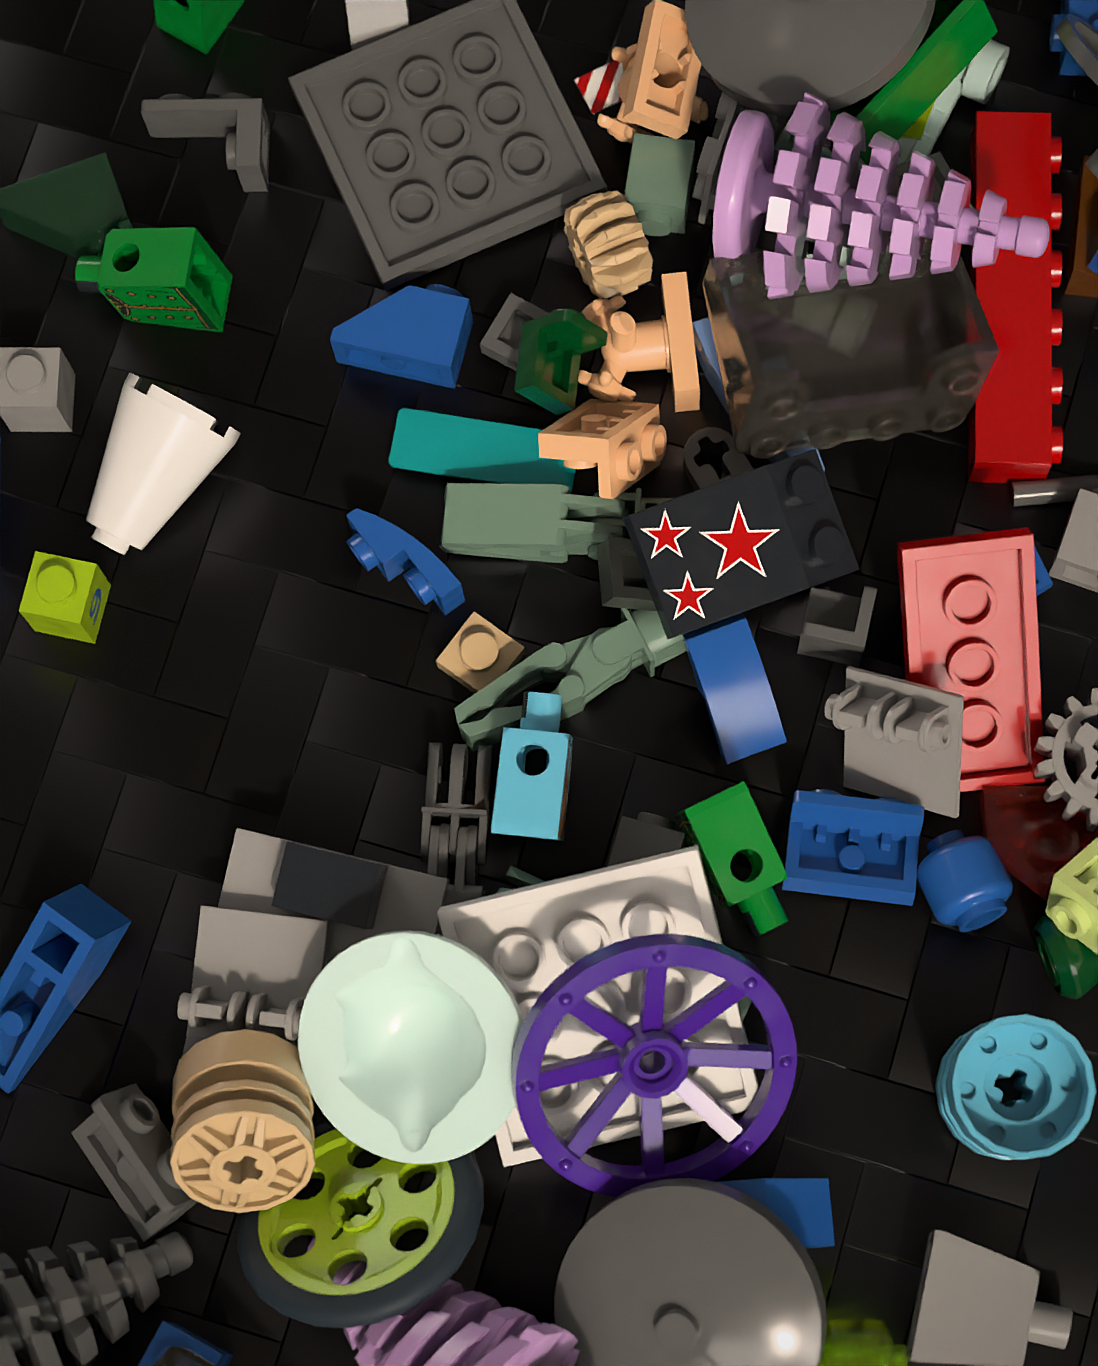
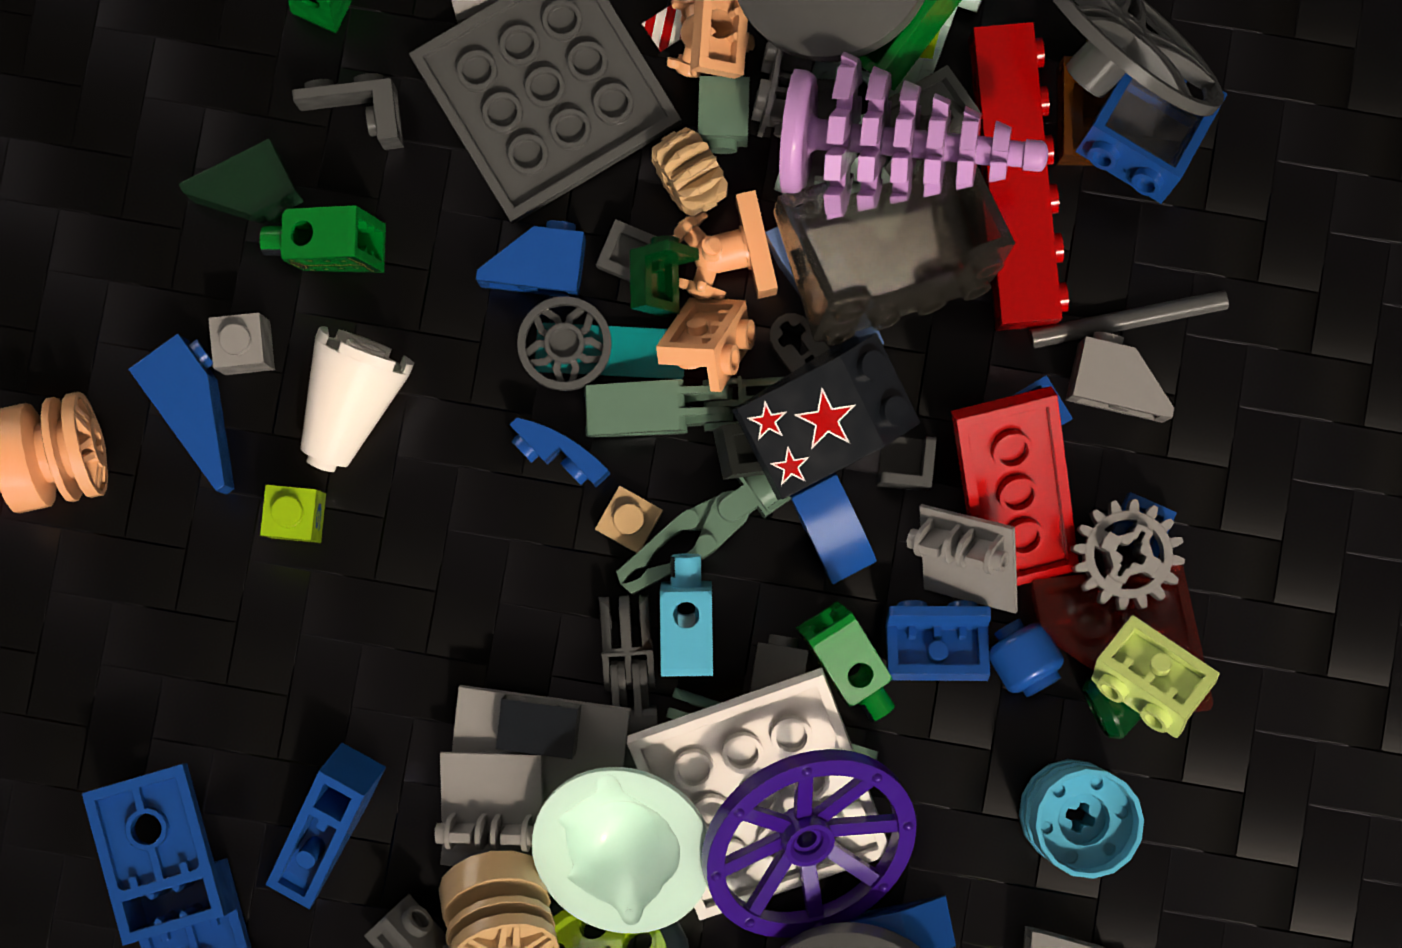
camera: 15 degrees left, 10 degrees up
none -> dark grey wheel [517,296,612,391]

